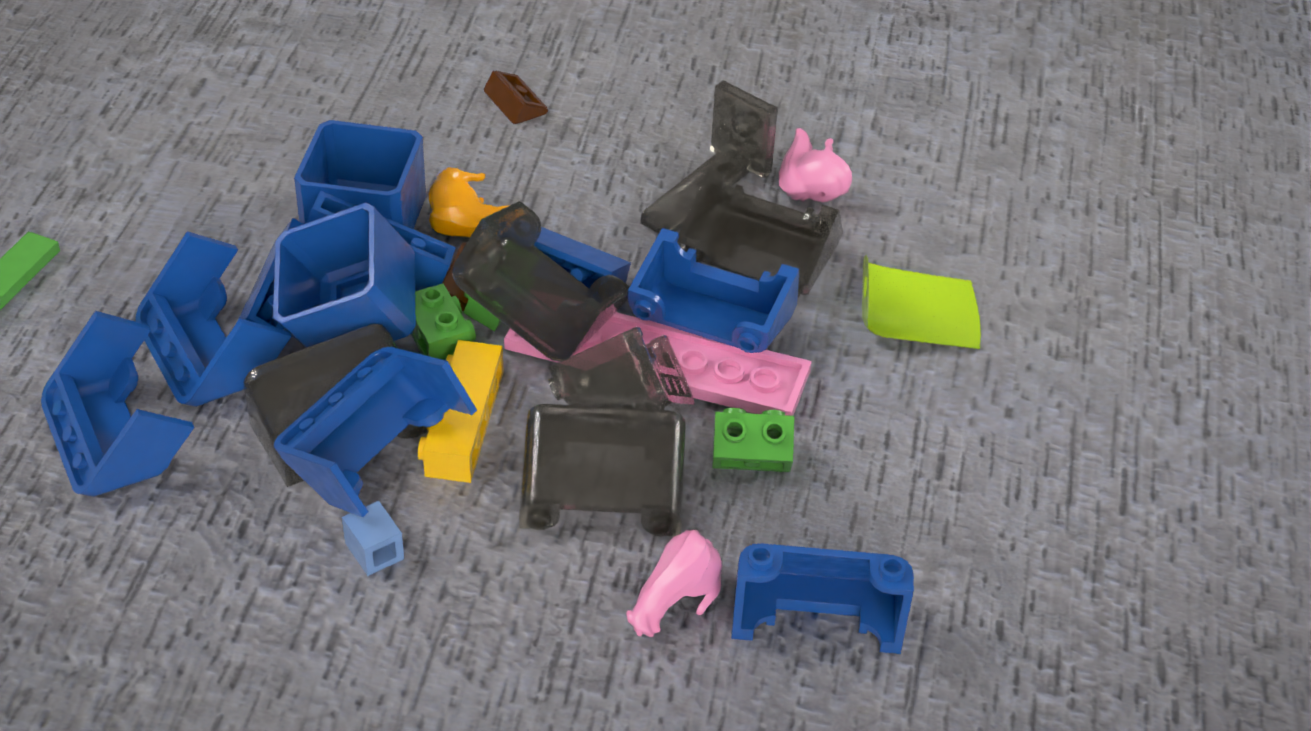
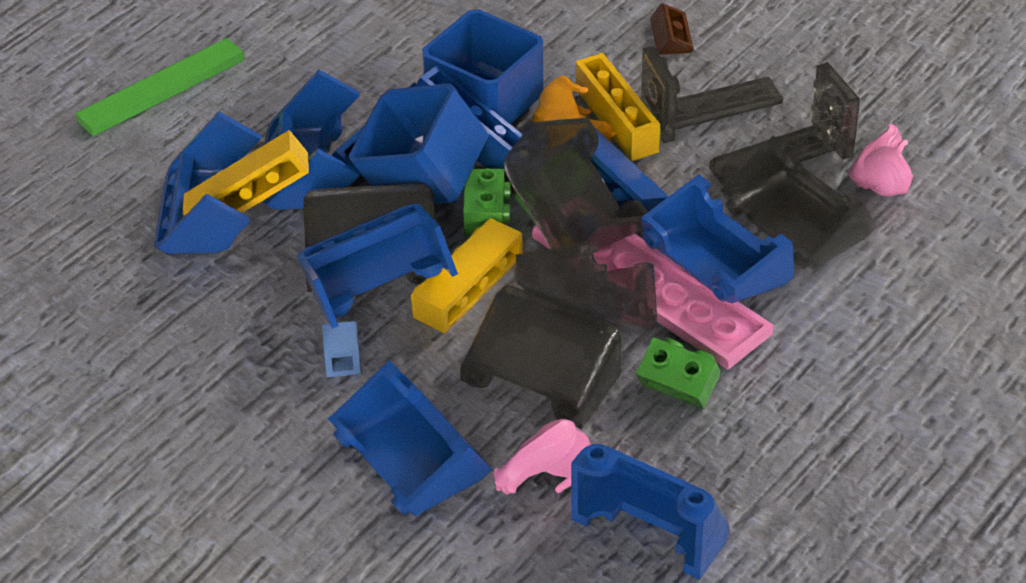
camera: 30 degrees right, 0 degrees up
lime piece [862,255,981,349] -> none
none -> yellow brick [183,130,309,216]
none -> blue windscreen [328,360,493,516]
none -> yellow brick [576,53,660,161]
none -> clear smoke bracket [641,46,783,143]

